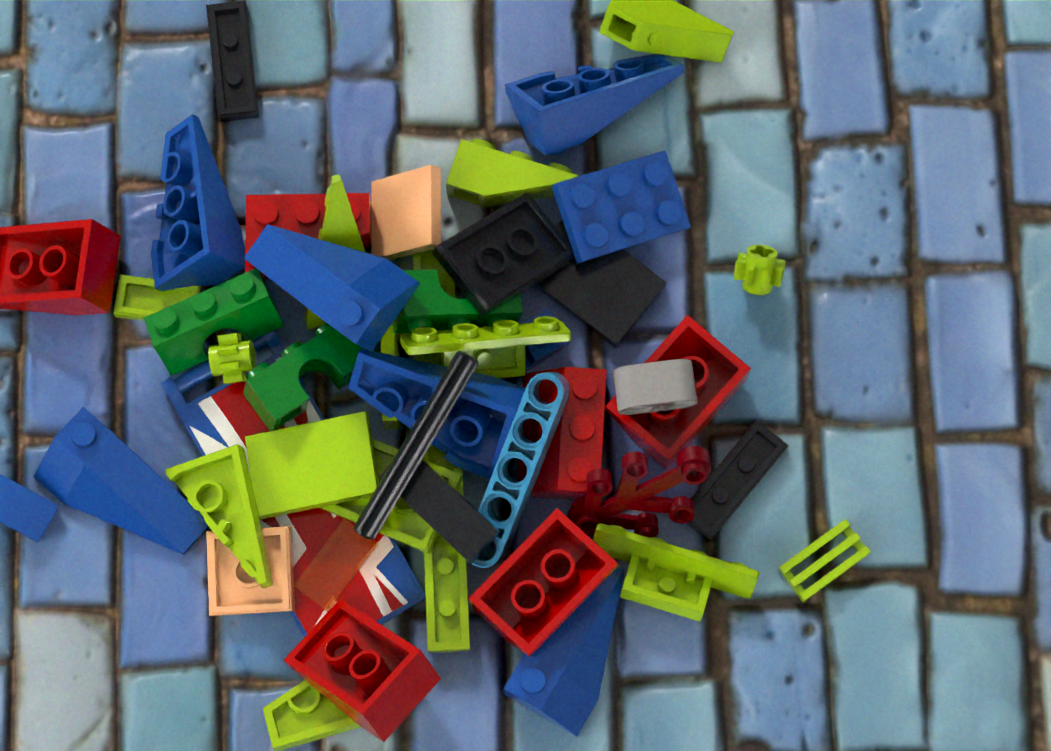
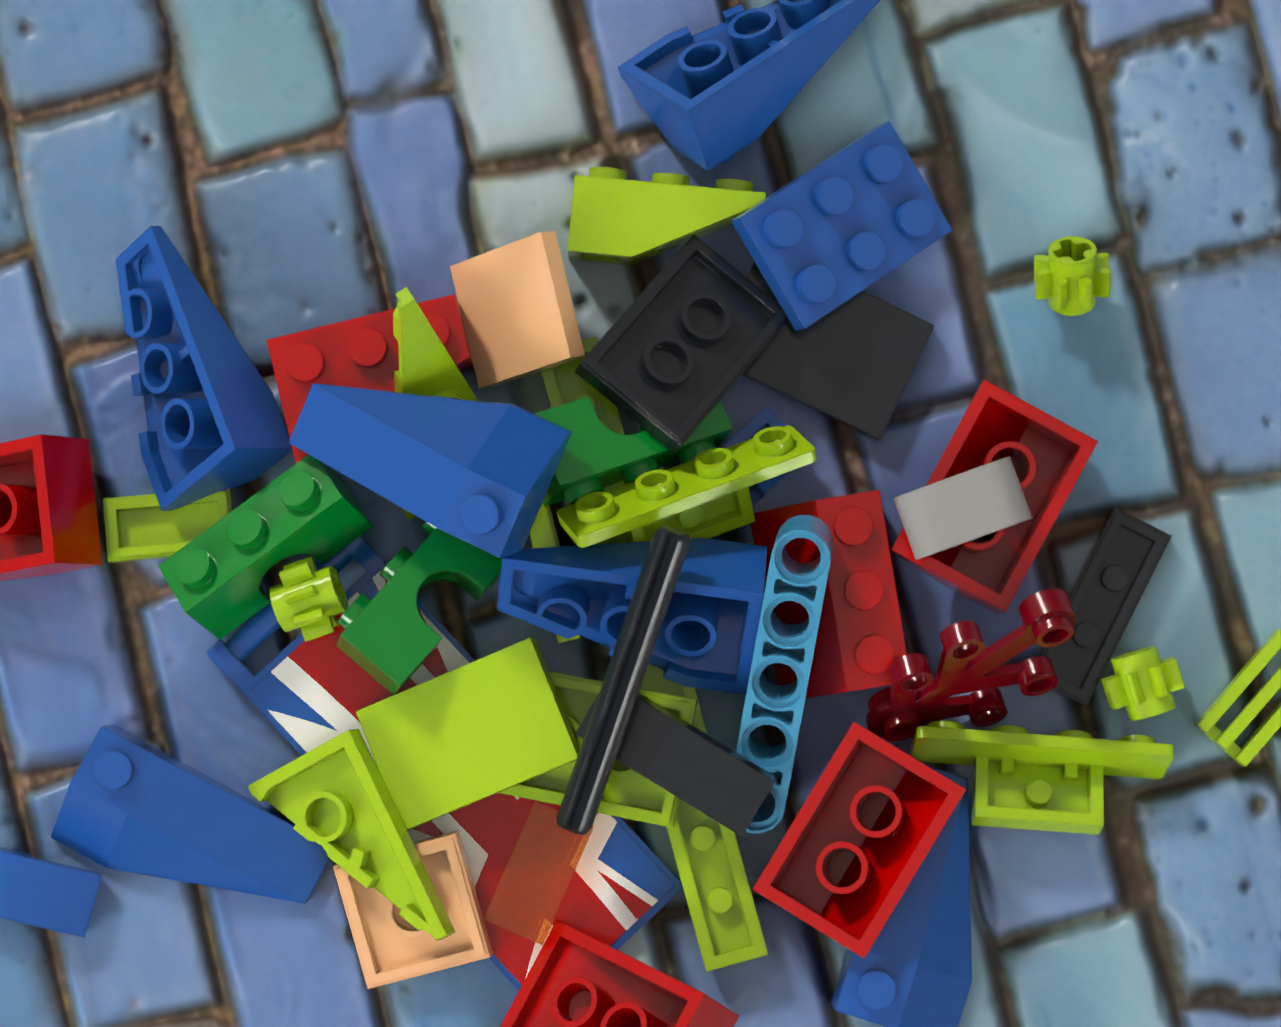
camera: 15 degrees left, 10 degrees up
black tile [206,0,259,122] -> none
none -> lime gear [1101,645,1186,721]

